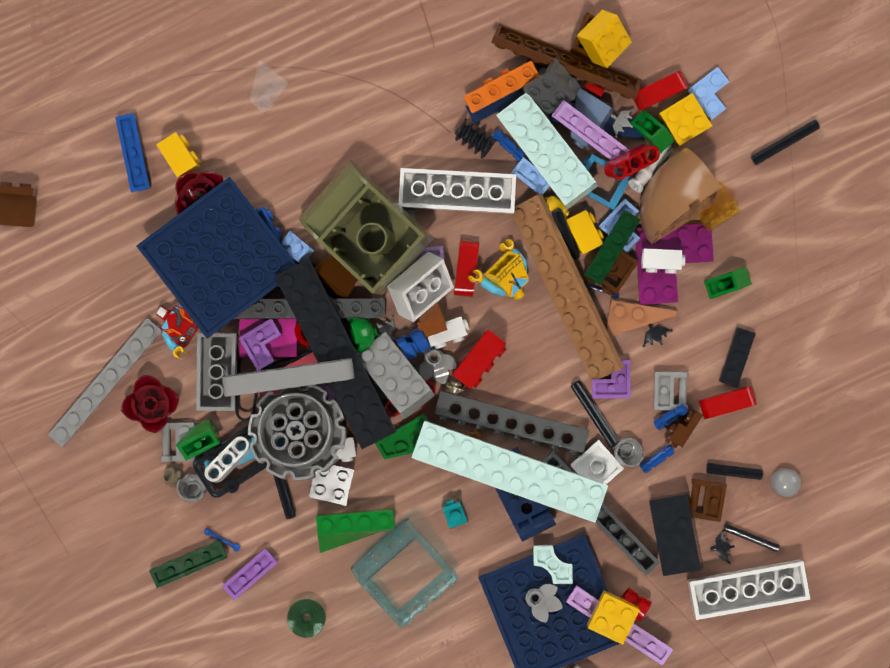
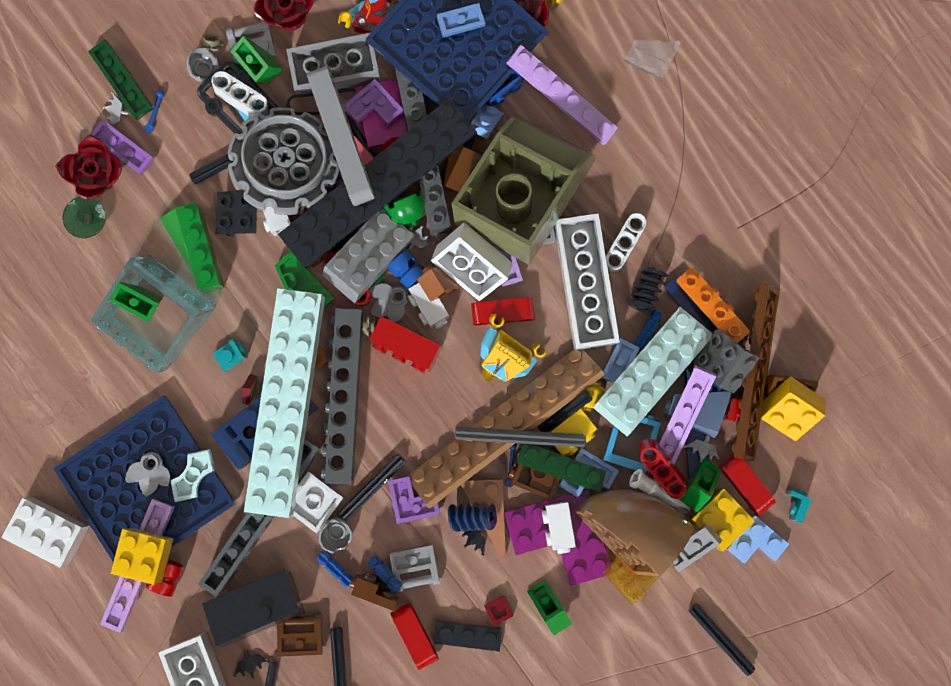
camera: 80 degrees right, 5 degrees down
none -> dark red brick [56,134,122,200]
none -> light grey piece [103,91,129,126]
none -> green slope [109,281,163,322]
none -> dark red tile [242,374,257,405]
none -> medium blue plate [437,3,485,38]
none -> dark blue piece [448,502,497,532]
none -> dark grey axle [454,427,586,447]
none -> dark red tile [484,595,513,626]
none -> lavender plate [506,45,618,145]
none -> white beam [606,213,646,273]
none -> light grey plate [673,523,722,572]
none -> teal bracket [786,488,812,524]

